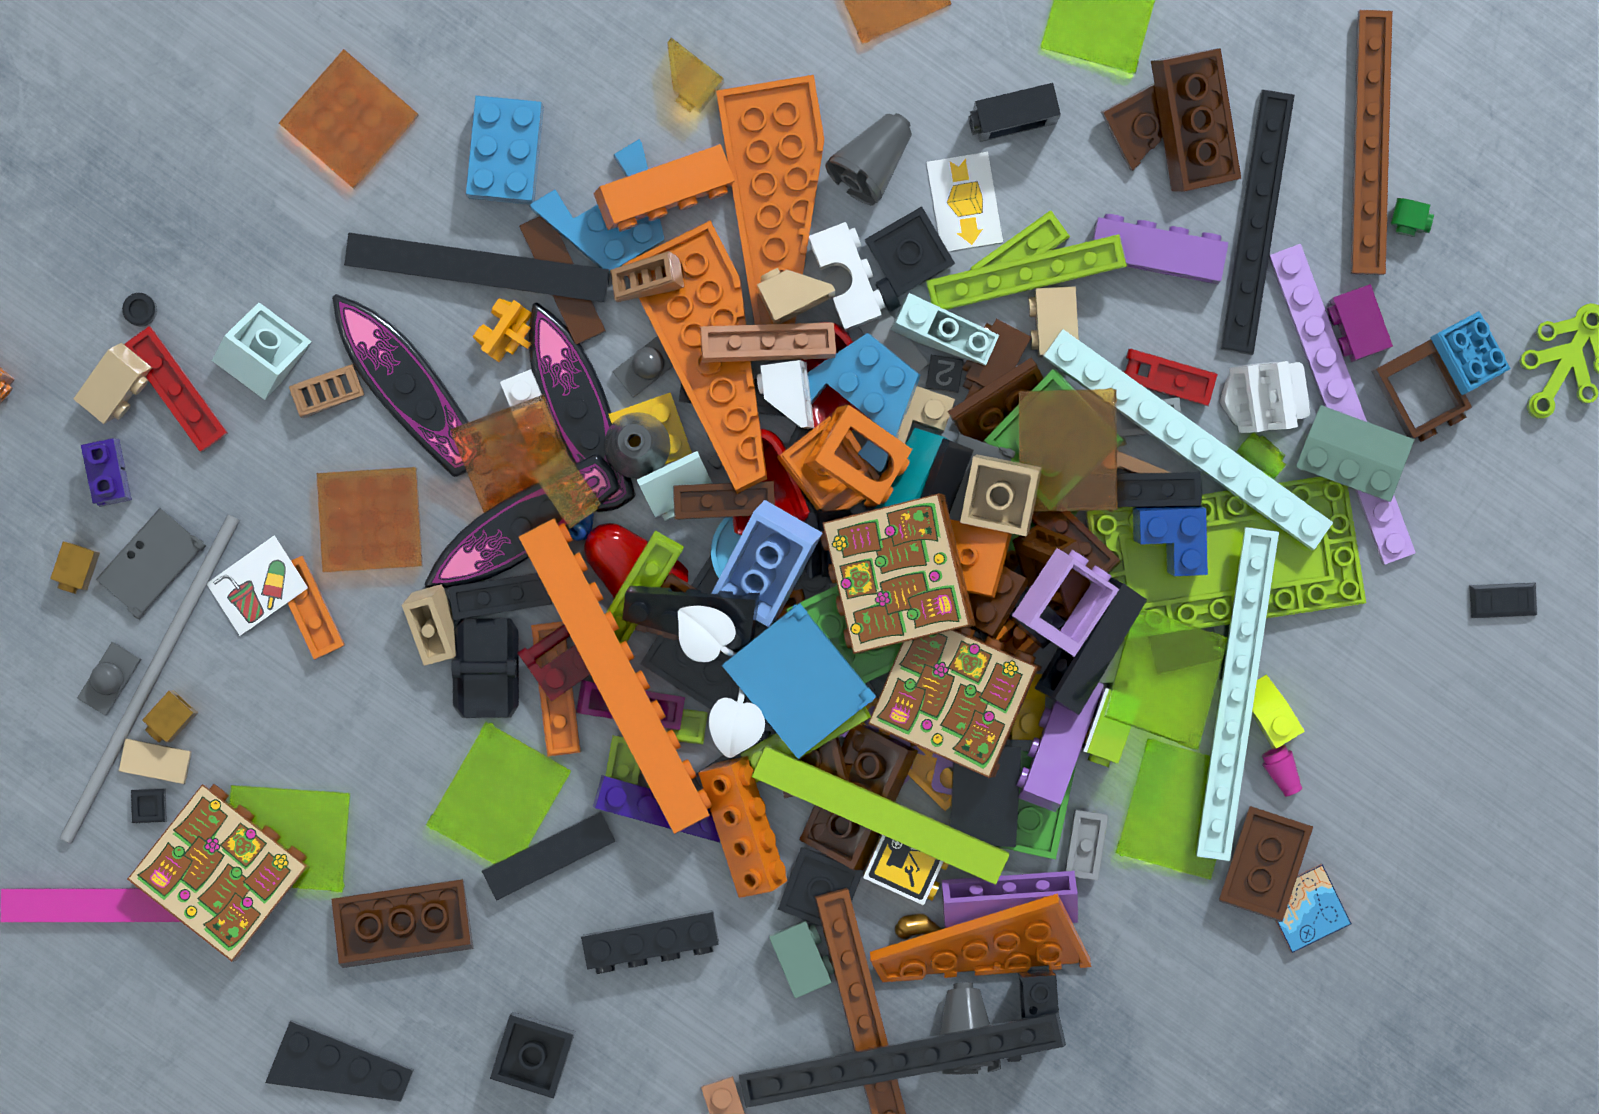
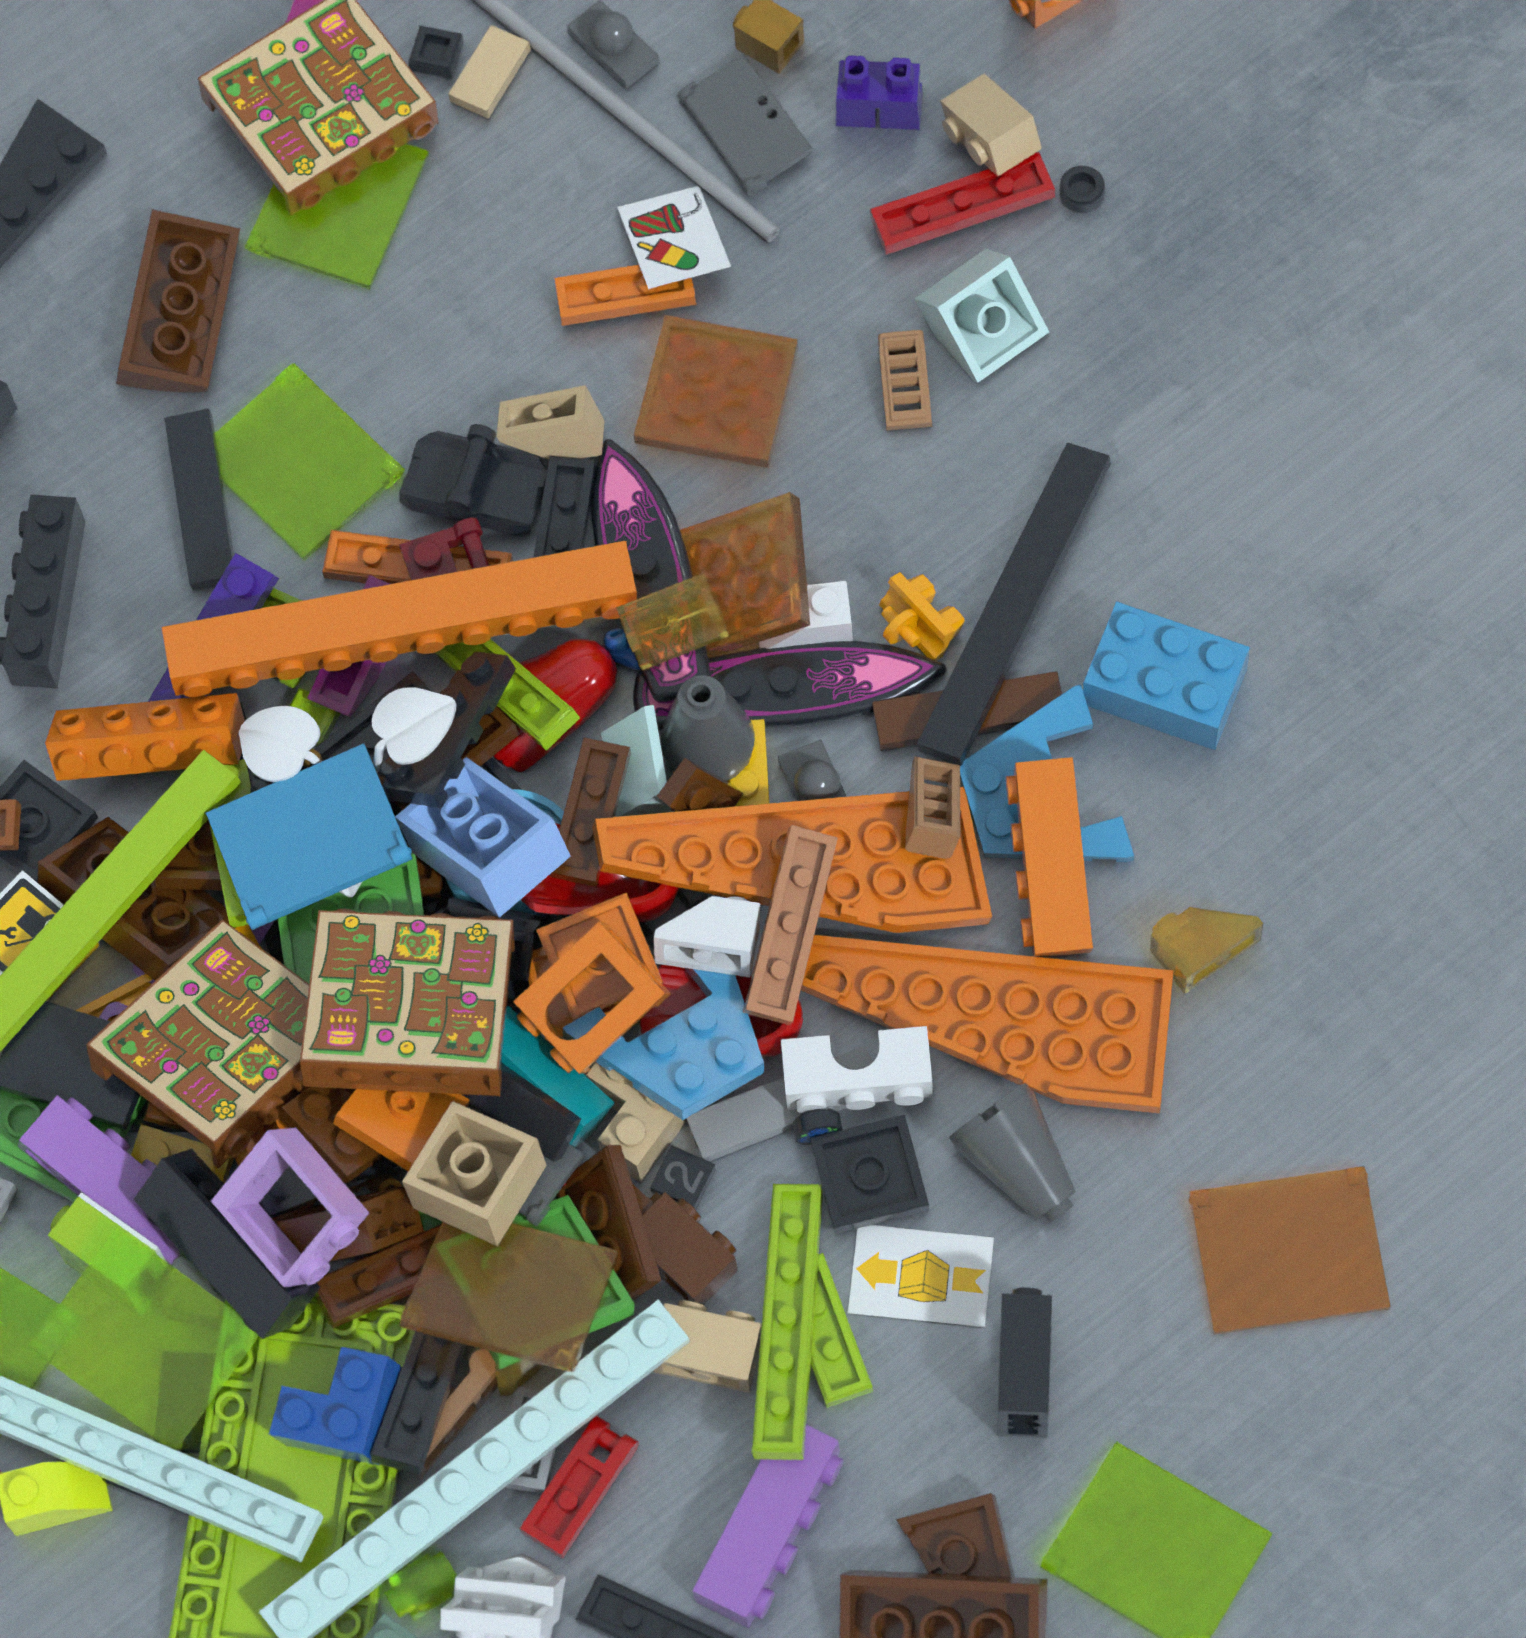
camera: 115 degrees right, 20 degrees down
pearl gold brick [142,690,198,743] -> none
clear orange plate [279,49,419,189] -> none
black piece [332,294,486,477] -> none
tan slope [757,268,835,324] -> none
light aqua slope [890,293,999,366] -> none
none -> reddish brown plate [657,758,743,812]

